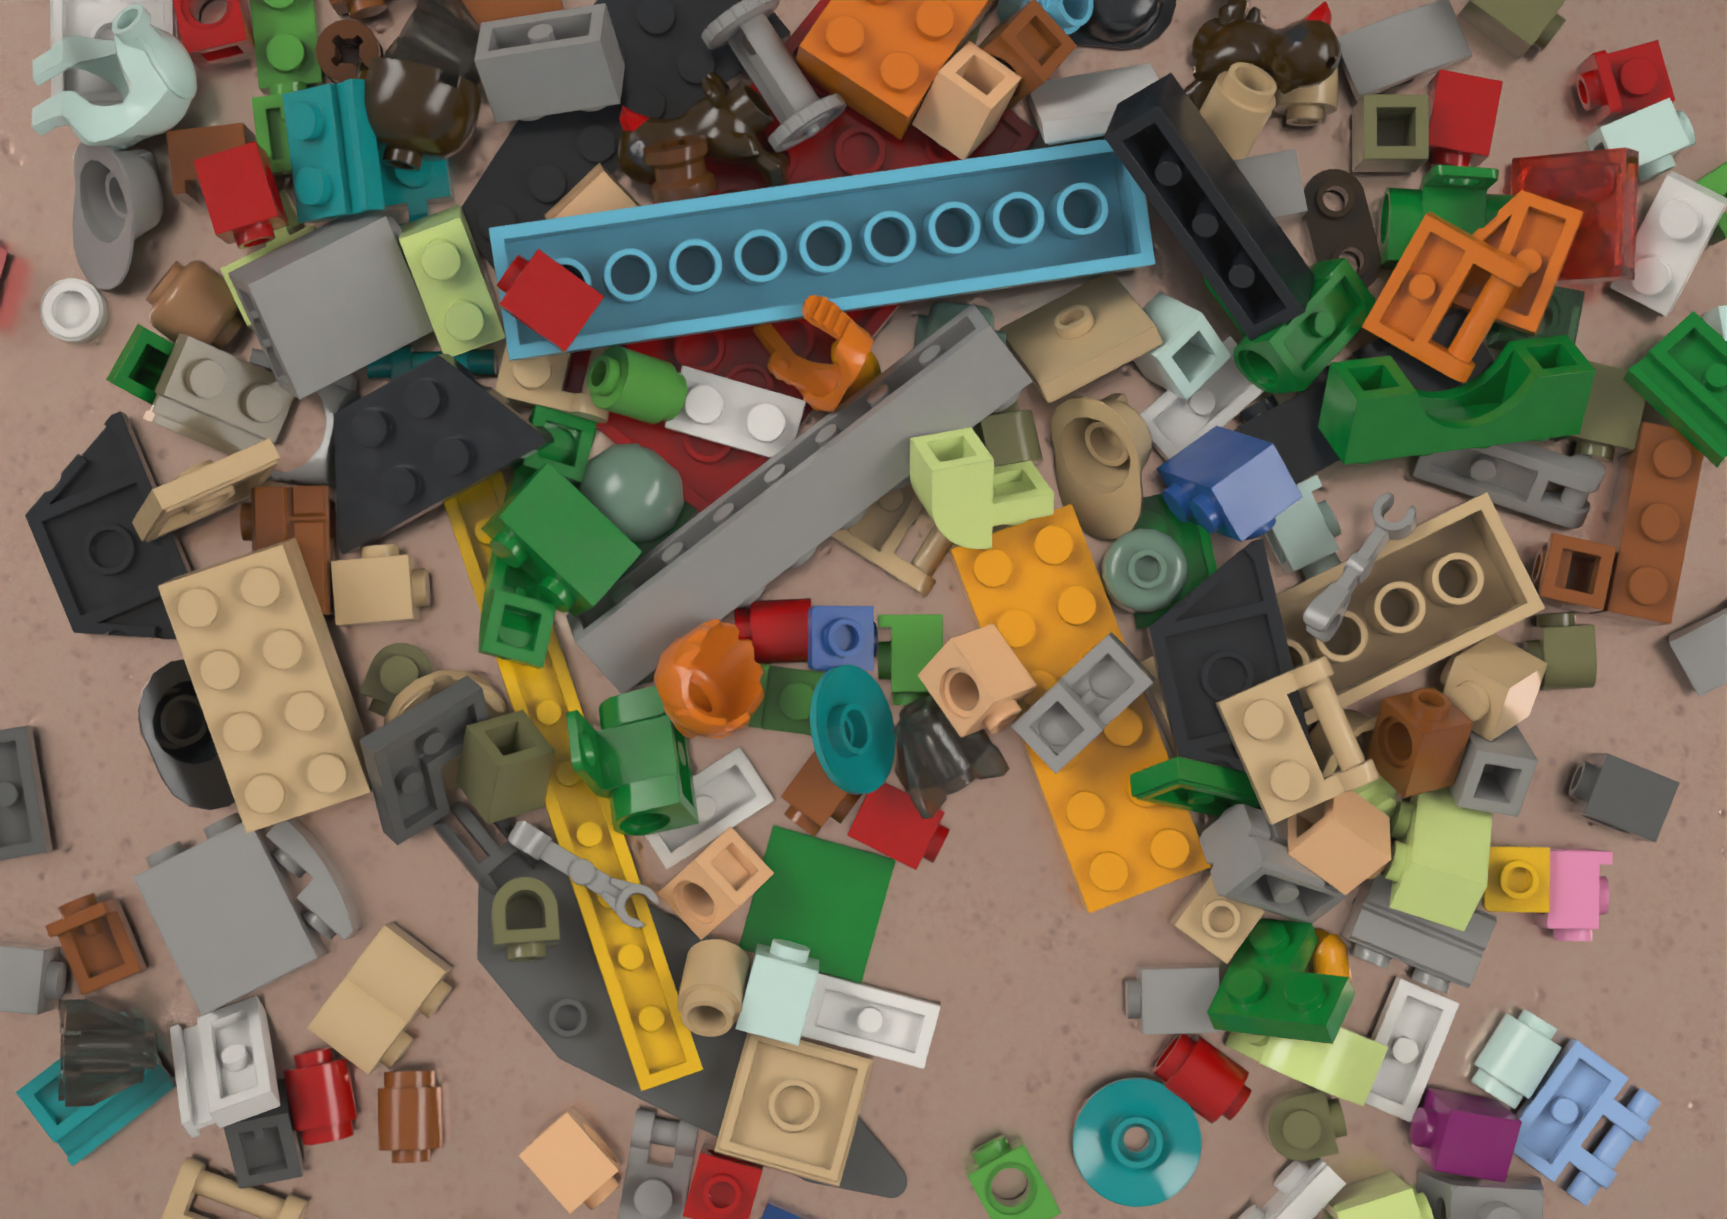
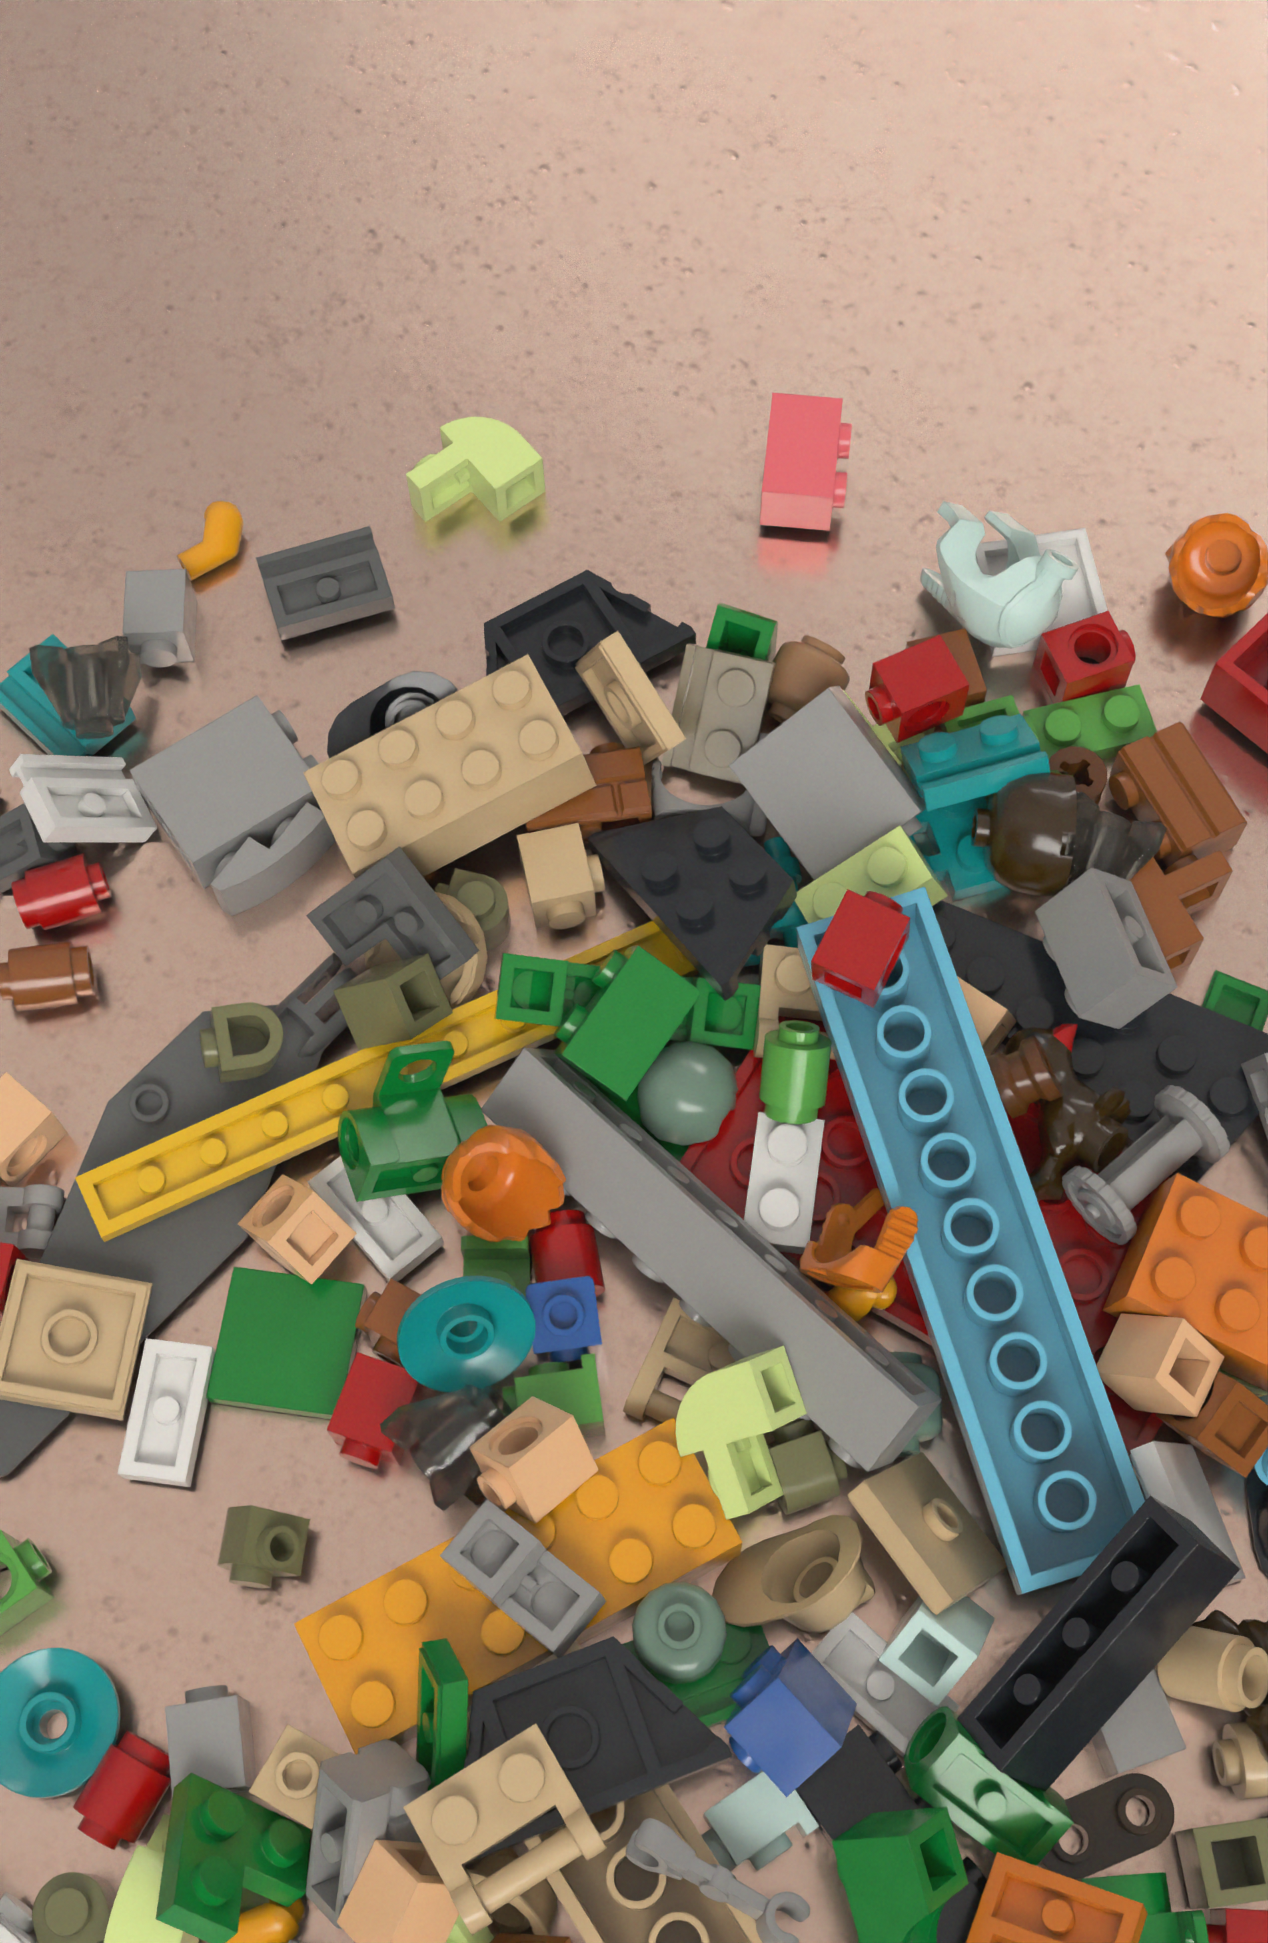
camera: 85 degrees right, 20 degrees down
white tile [40,278,108,344] -> none
dark orange bracket [45,893,147,995] -> none
light grey piece [72,142,163,290] -> none
tan brick [307,922,453,1075] -> none
light grey piece [508,820,659,928] -> none
tan brick [677,939,750,1037] -> none
light aqua brick [735,939,819,1046] -> none
none -> olive plate [217,1505,310,1588]

